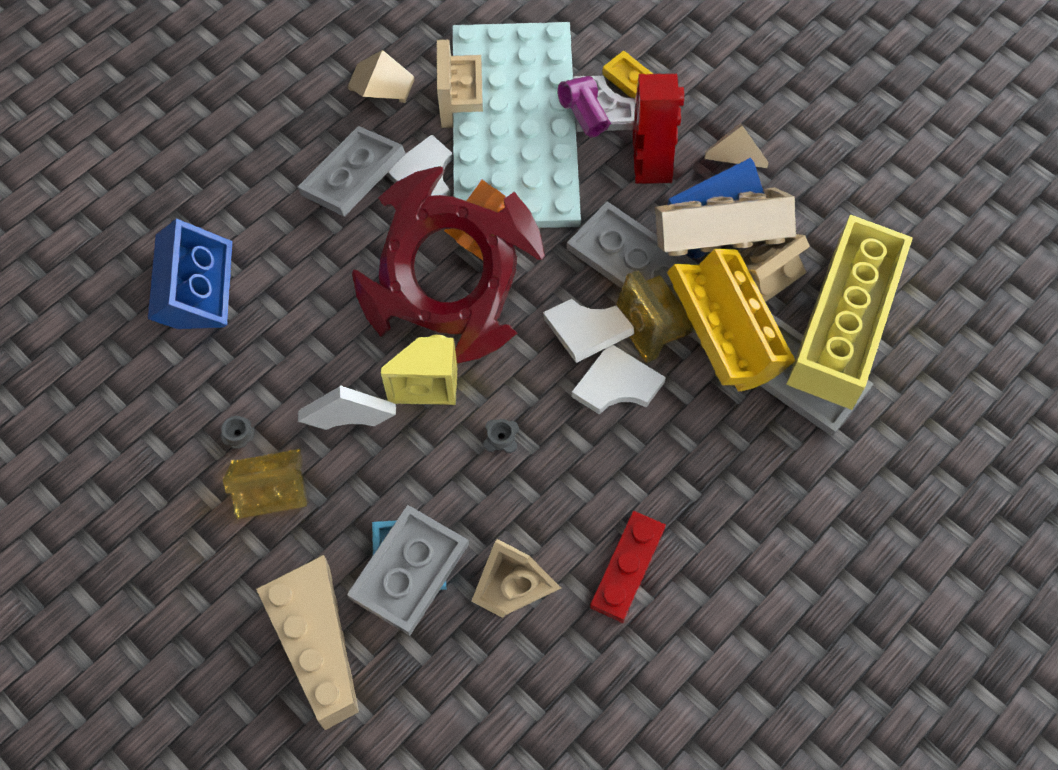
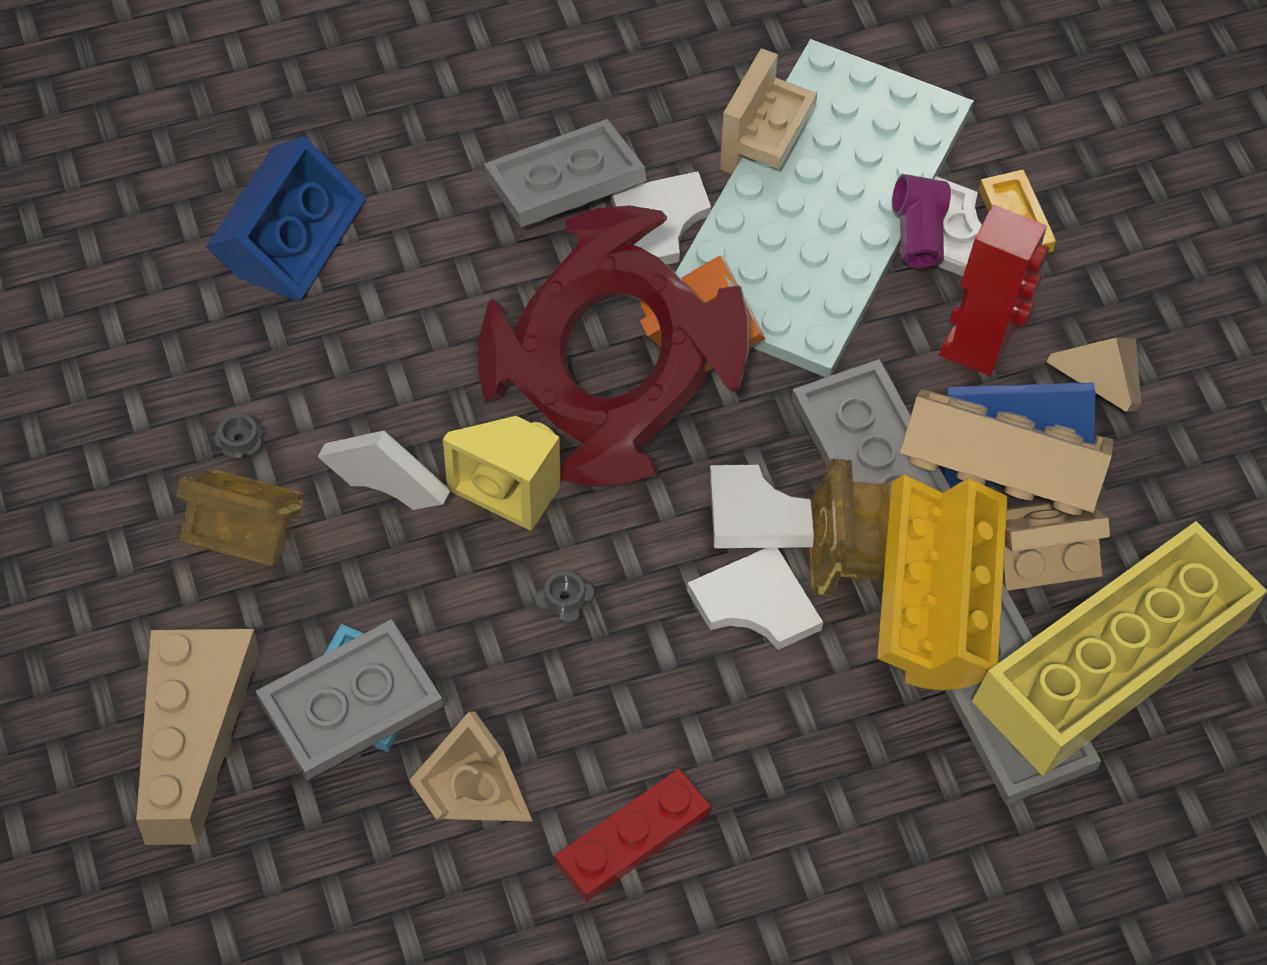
camera: 25 degrees right, 5 degrees down
tan slope [348,50,414,103] -> none

